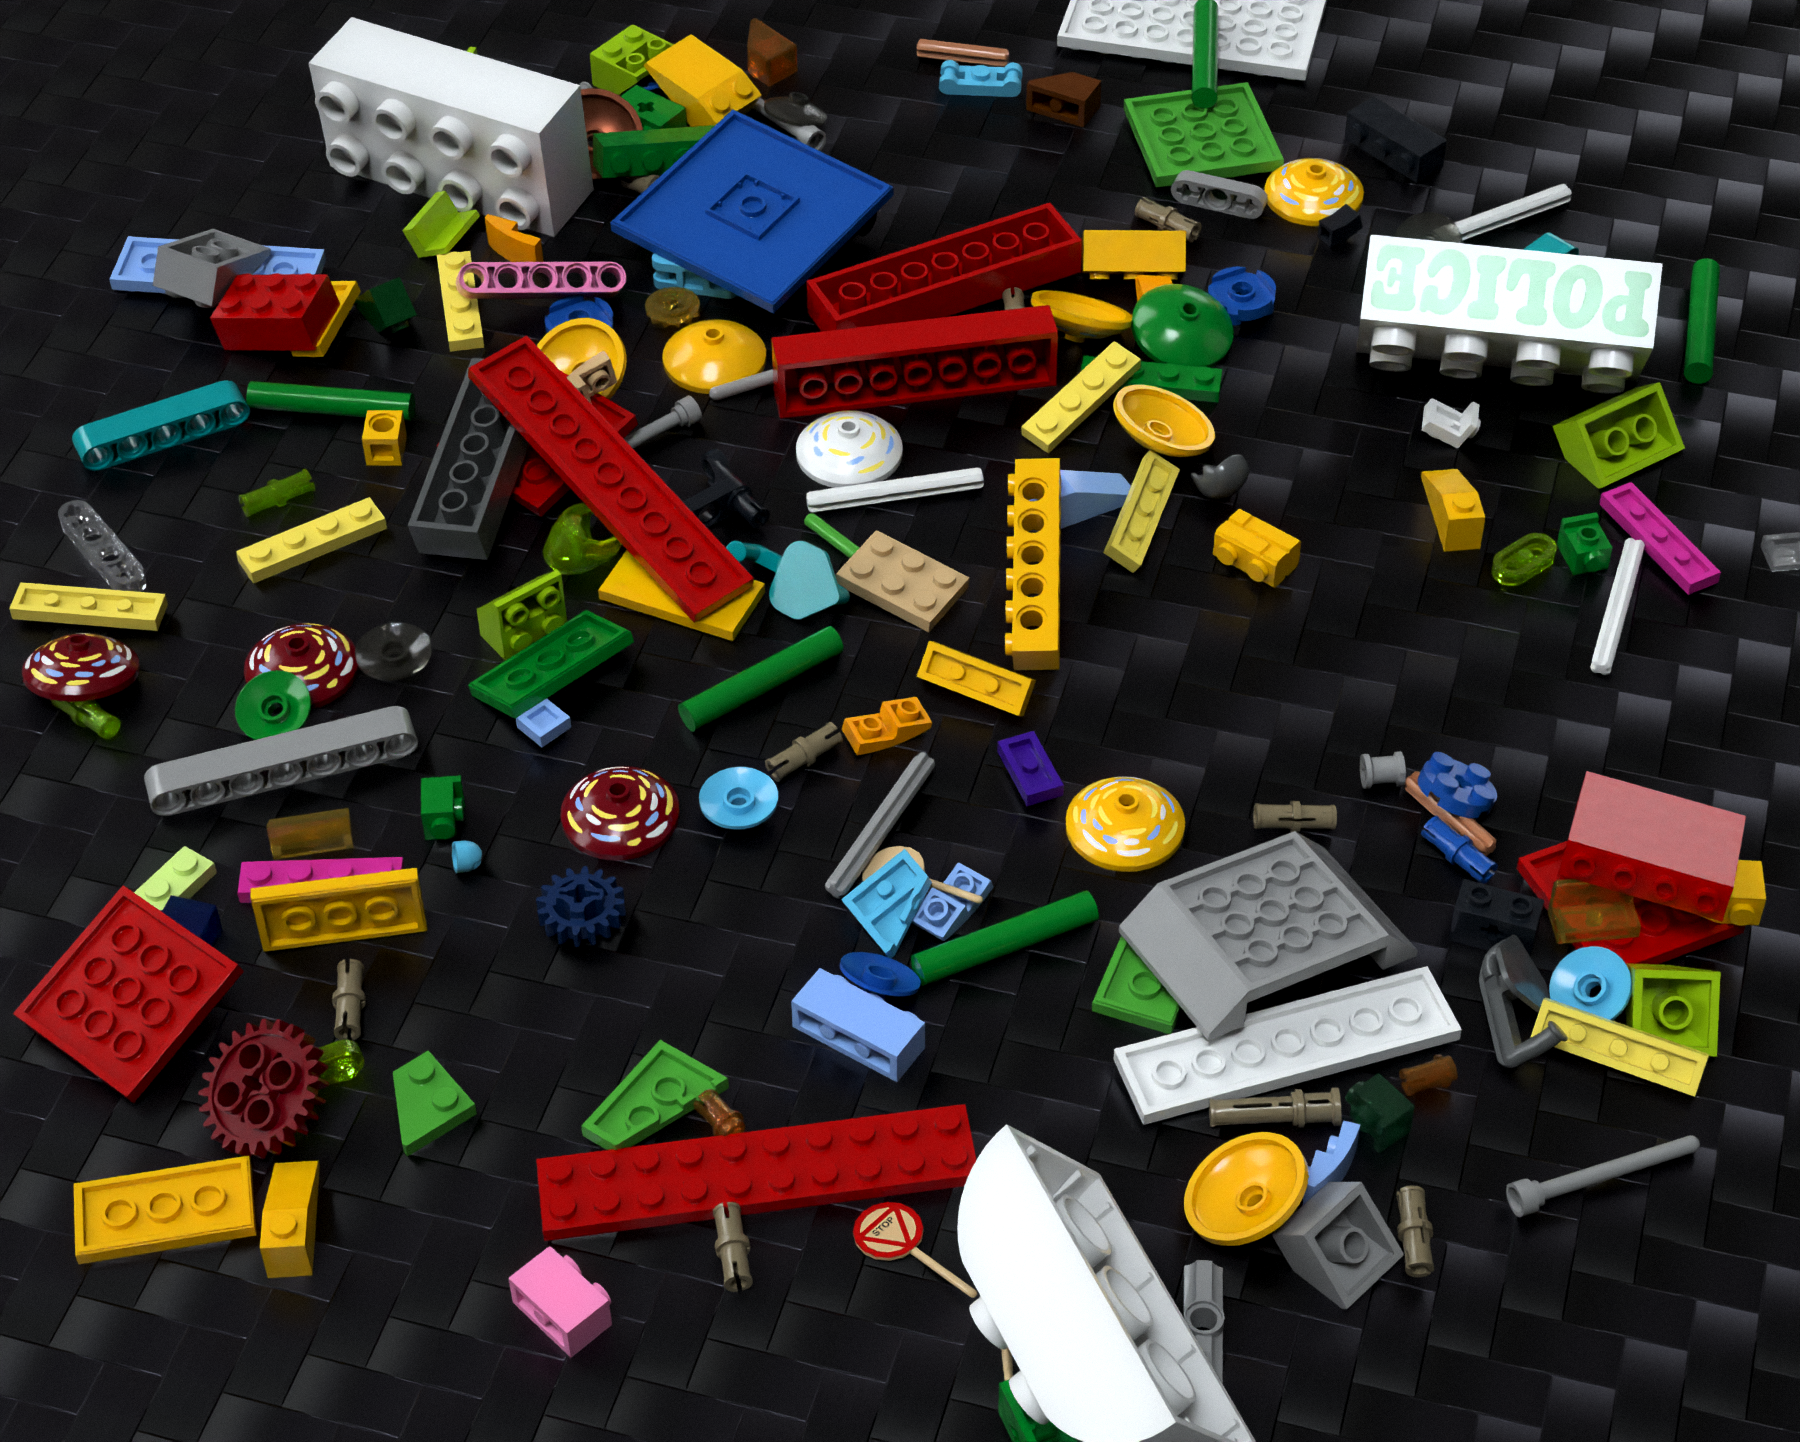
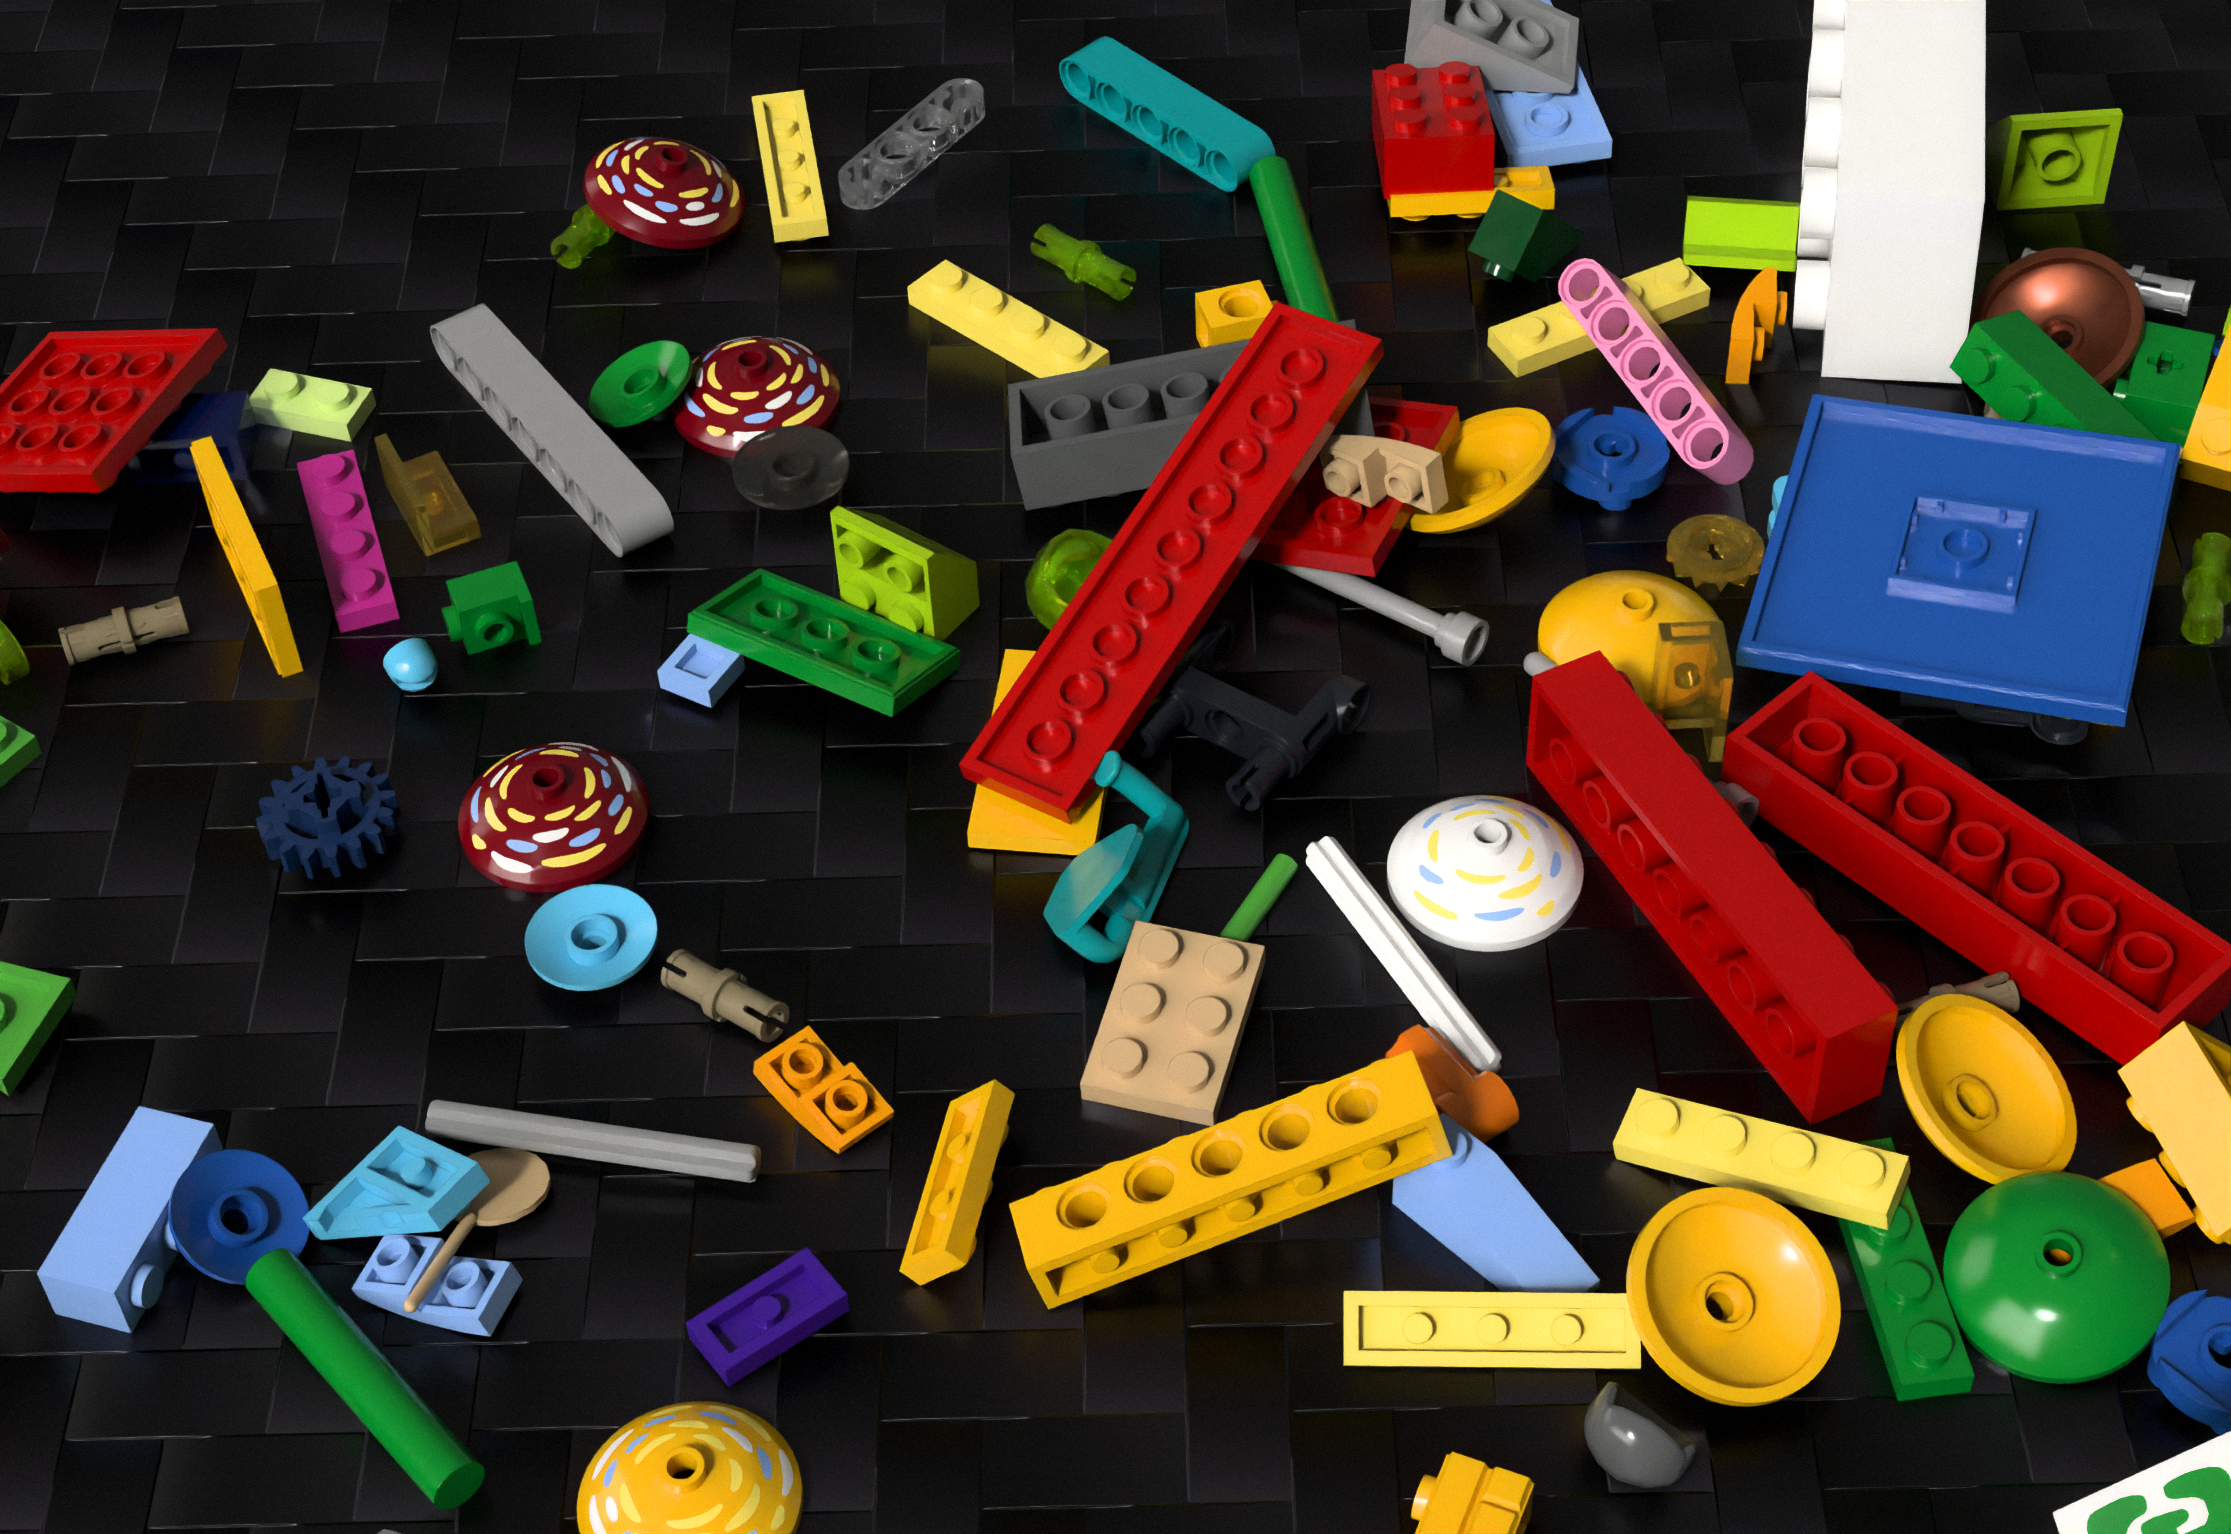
camera: 75 degrees right, 0 degrees up
green piece [678,626,844,732] -> none
none -> orange piece [1385,1024,1519,1144]
none -> clear yellow panel [1649,621,1733,762]

